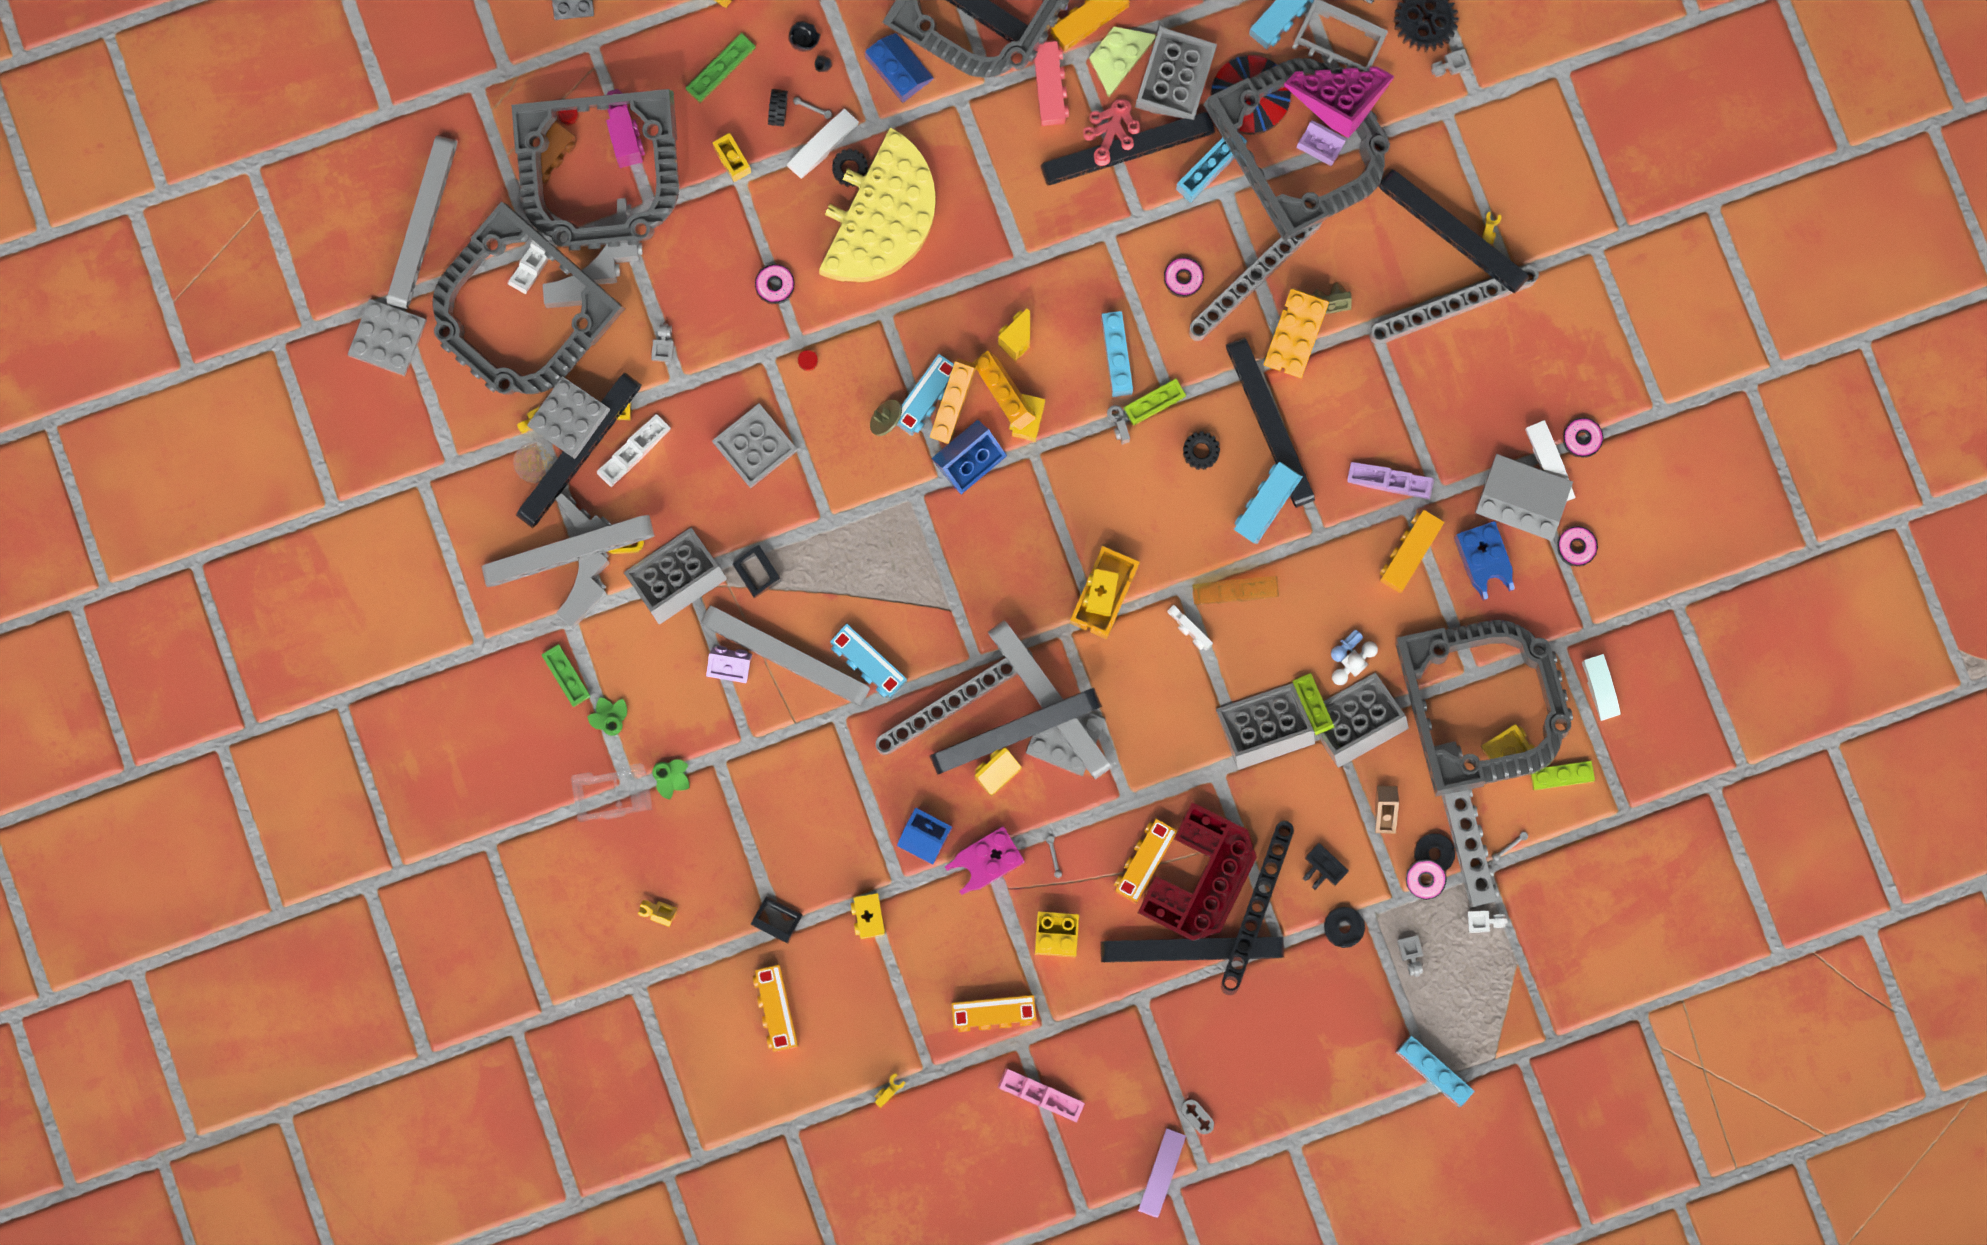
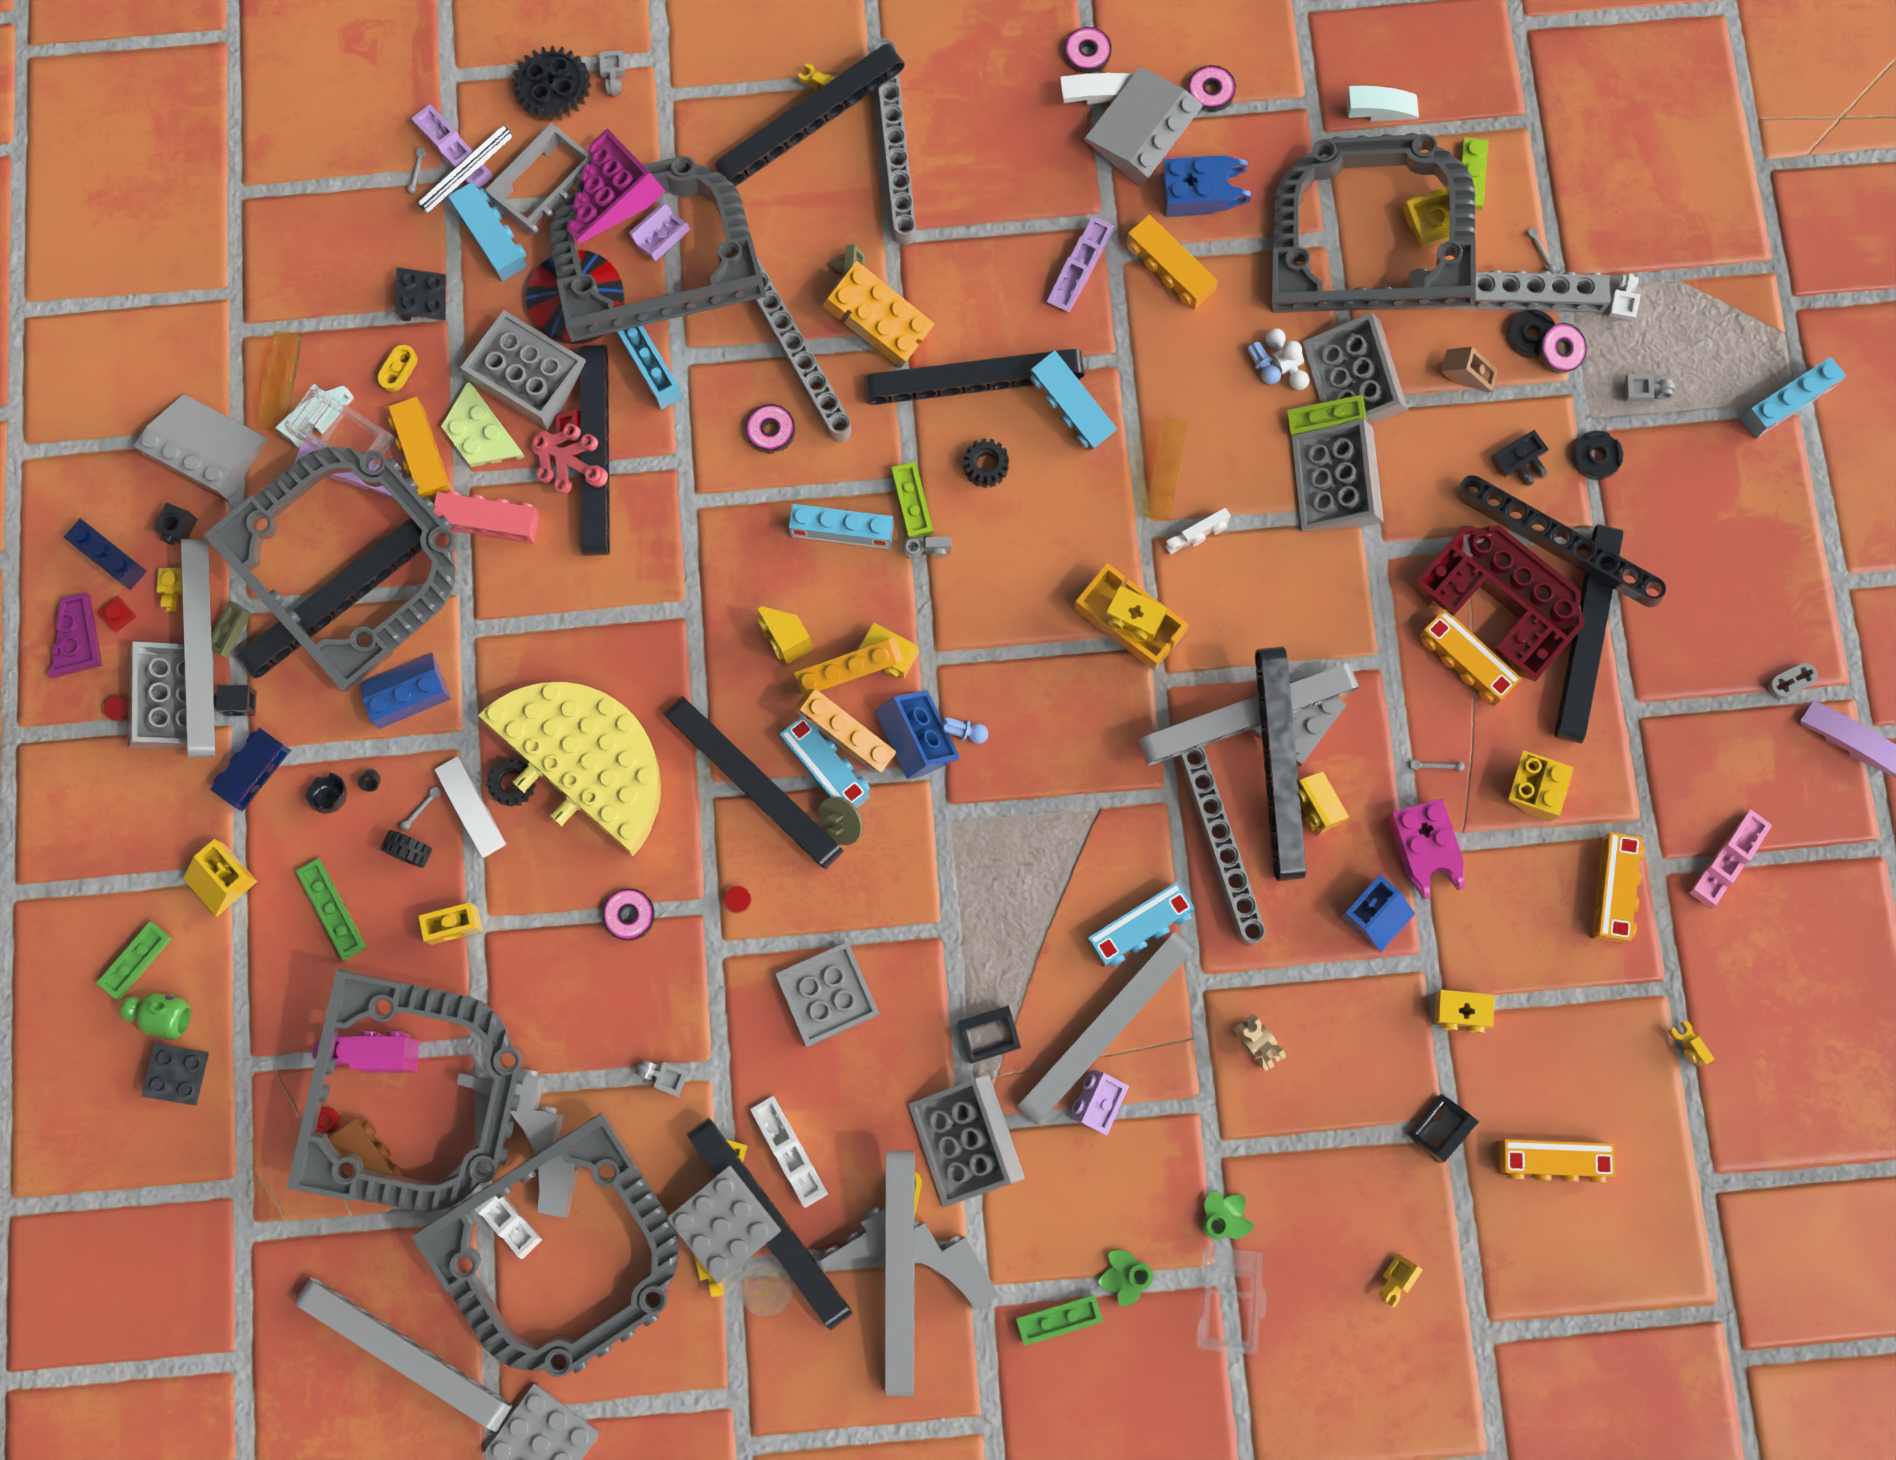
camera: 70 degrees left, 5 degrees down
none -> red plate [556,410,581,437]
none -> black beam [663,695,844,870]
none -> light blue axle [942,717,988,744]
none -> tan pin [1233,1014,1287,1071]

